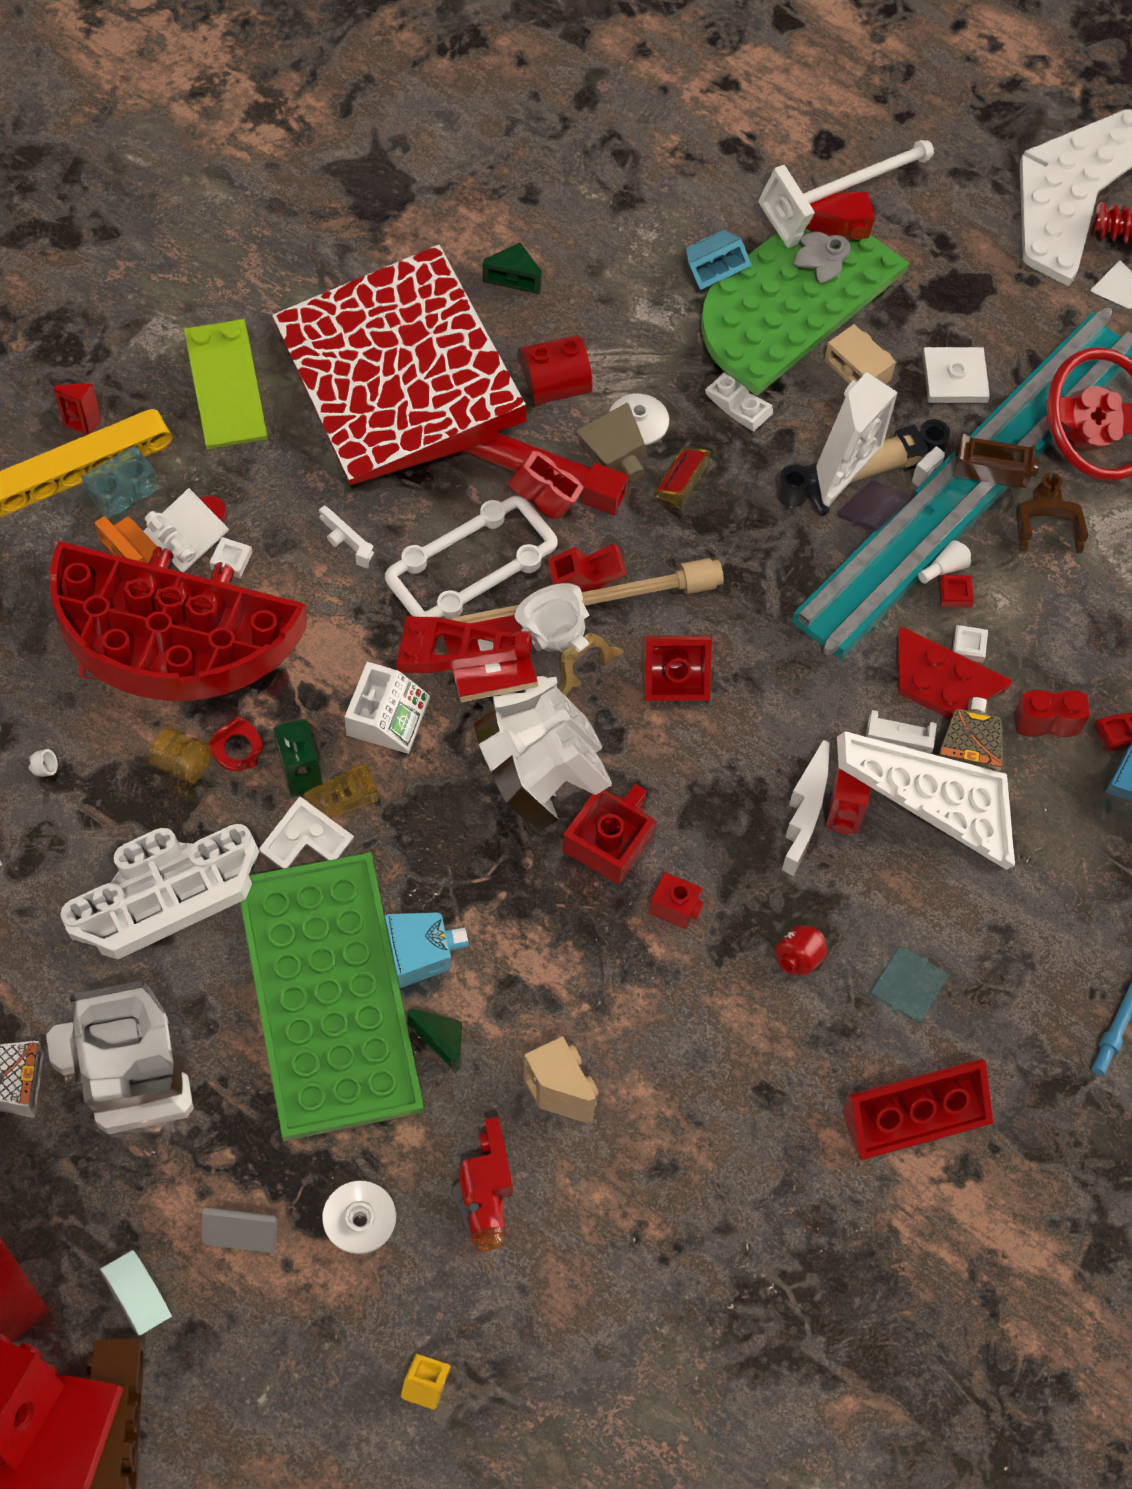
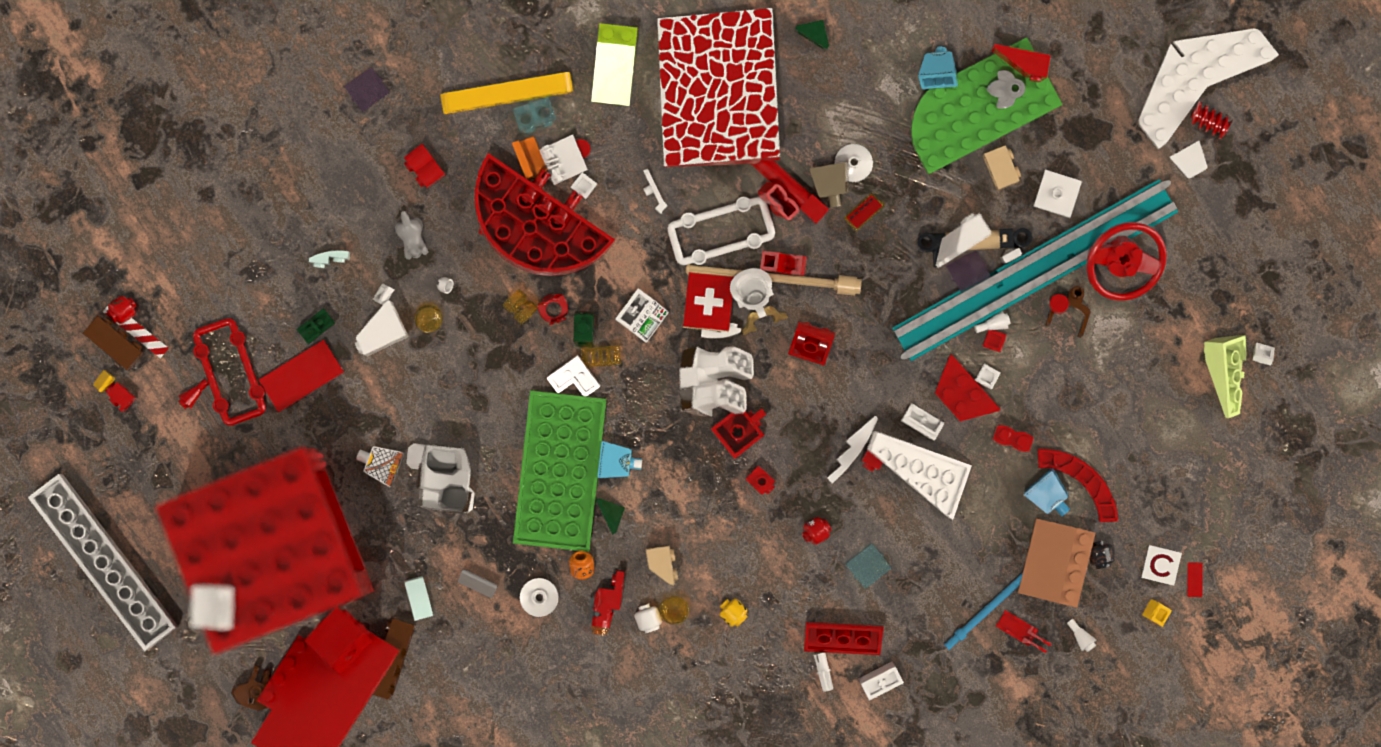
camera: 20 degrees right, 25 degrees up
red slope [53,383,101,435] -> none
white connector [61,824,260,959] -> none
red plate [396,616,532,673] -> none
yellow slope [401,1353,451,1410] -> none
red brick [517,335,593,405] -> none
white slope [705,372,773,432] -> none
white tile [758,140,934,249] -> none
torso [938,697,1003,772] -> none
reddish brown window [953,433,1040,488] -> none
none -> clear yellow hair [414,302,443,333]
none -> orange head [569,551,595,580]
none -> white head [634,604,662,633]
none -> clear yellow hair [659,596,690,625]
none -> yellow head [719,599,748,627]
none -> white axle [814,652,833,692]
none -> white hinge [858,662,903,700]
none -> red tile [1049,294,1069,314]

